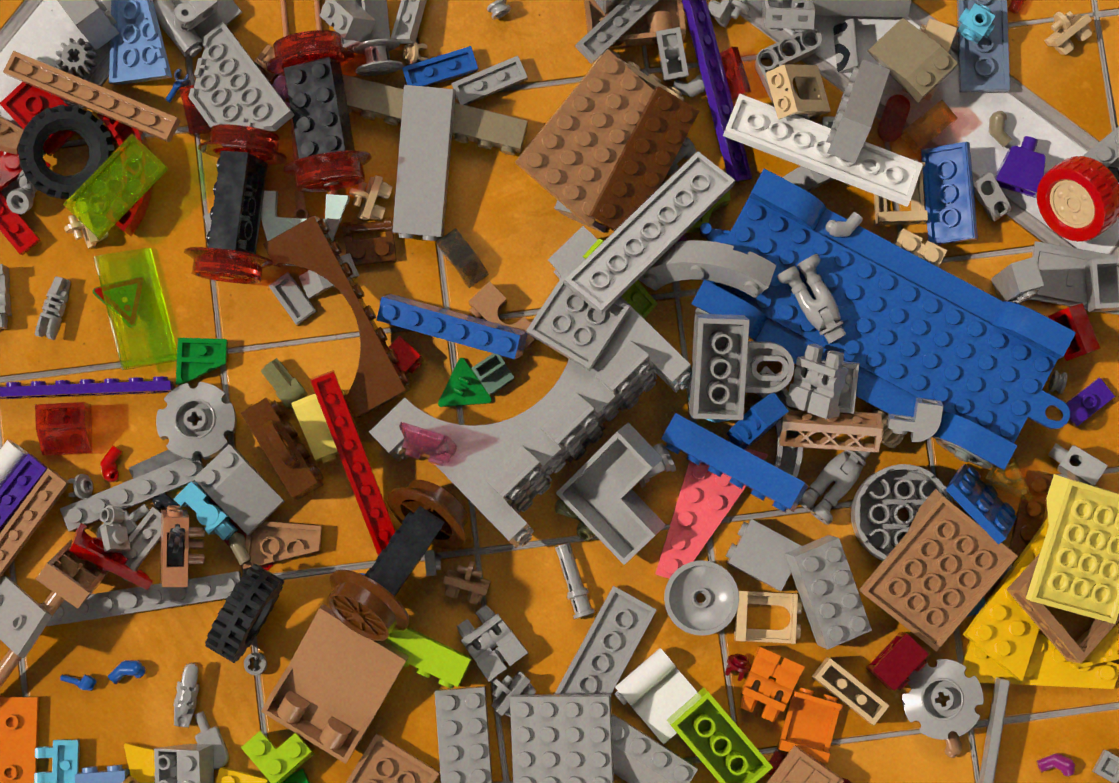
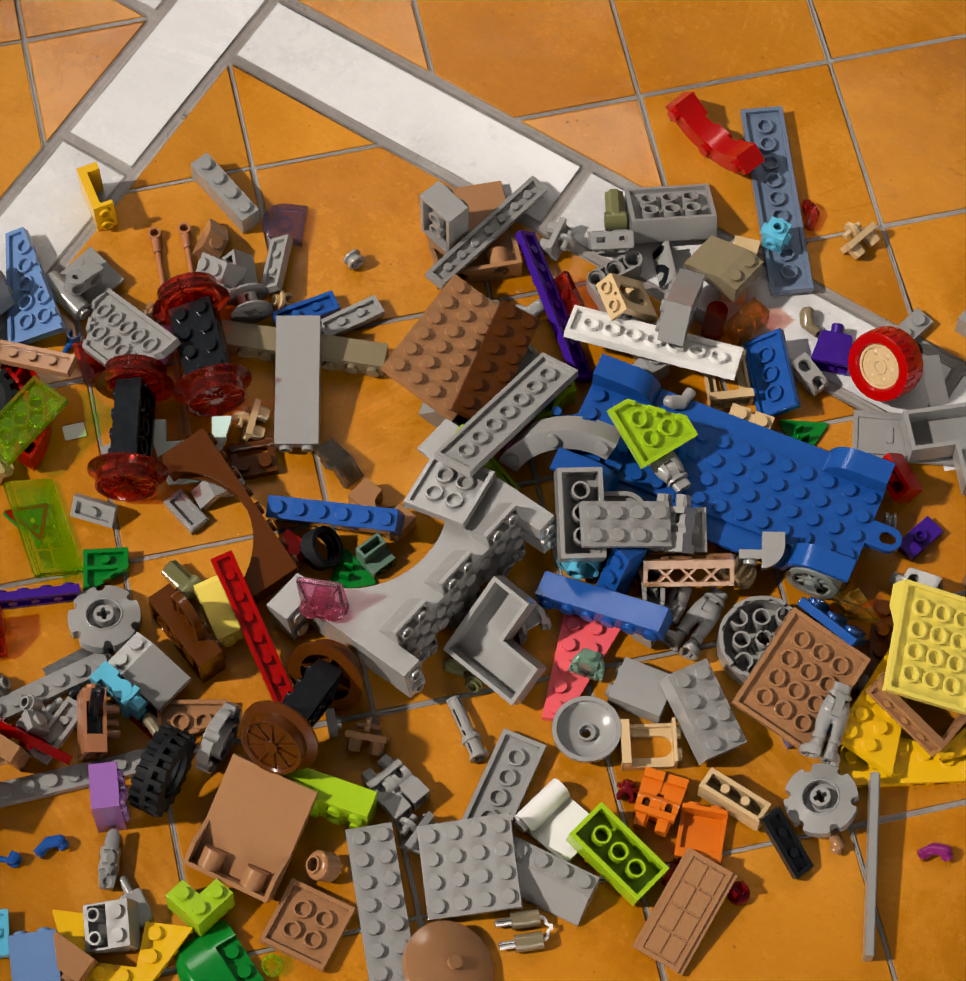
camera: 10 degrees left, 20 degrees down
red arm [100,445,123,482] -> none
light grey bush [244,653,267,675] -> none
light grey arch [656,27,689,81] -> none
dark red brick [866,632,929,691] -> none
light grey brick [991,257,1044,305] -> none
none -> white sticker [62,422,87,441]
none -> light grey plate [70,493,119,528]
none -> medium lavender brick [88,761,130,833]
none -> light grey piece [196,701,242,774]
none -> black tyre [300,526,344,571]
none -> medium nougat head [306,850,341,882]
none -> sand green piece [568,648,605,682]
none -> light grey plate [579,501,672,548]
none -> lime plate [607,399,698,469]
none -> light grey hinge [665,586,692,625]
none -> black tile [758,806,814,879]
none -> green piece [779,420,828,446]
none -> light grey piece [798,681,852,767]

